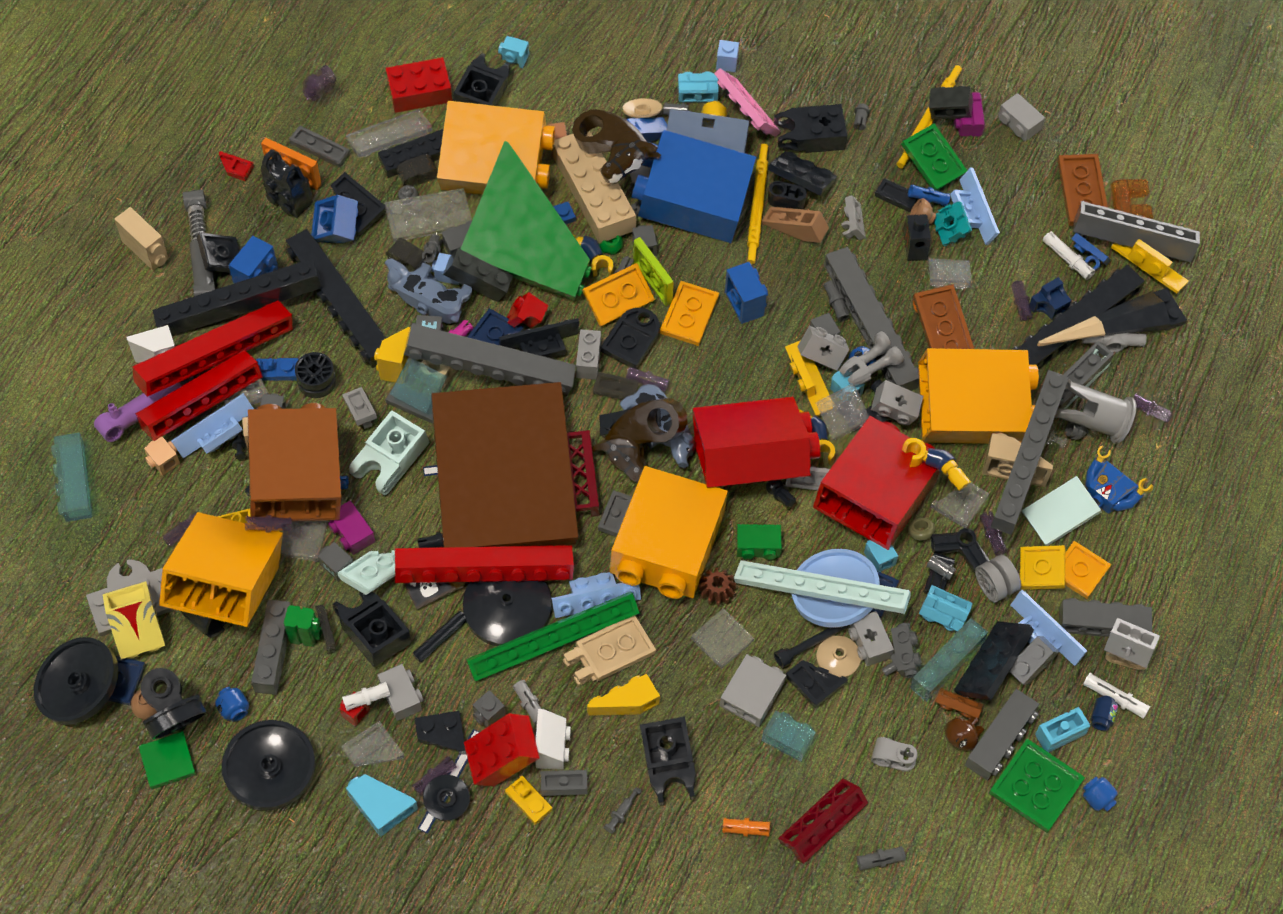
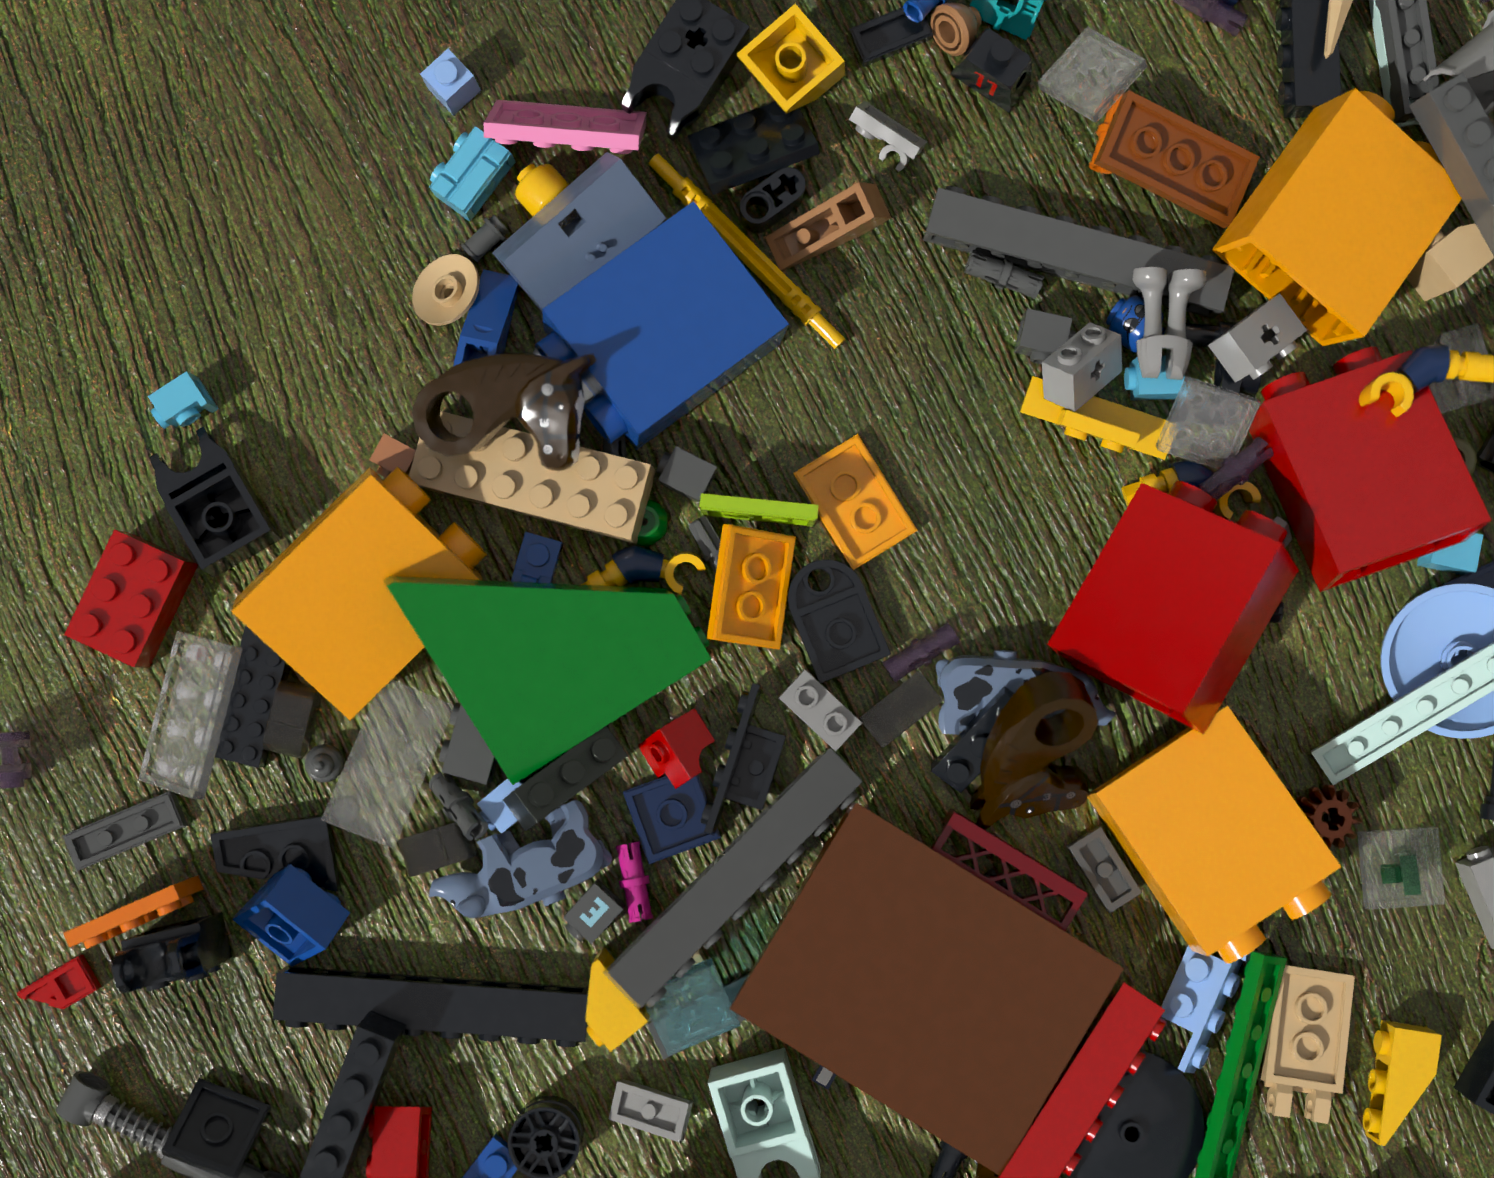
camera: 50 degrees left, 25 degrees up
blue brick [228,235,278,284] -> none
blue brick [725,262,768,324] -> none
green brick [736,524,781,560] -> none
none -> yellow slope [737,4,845,114]
none -> pin [1197,437,1274,501]
none -> clear green tile [1380,850,1421,895]

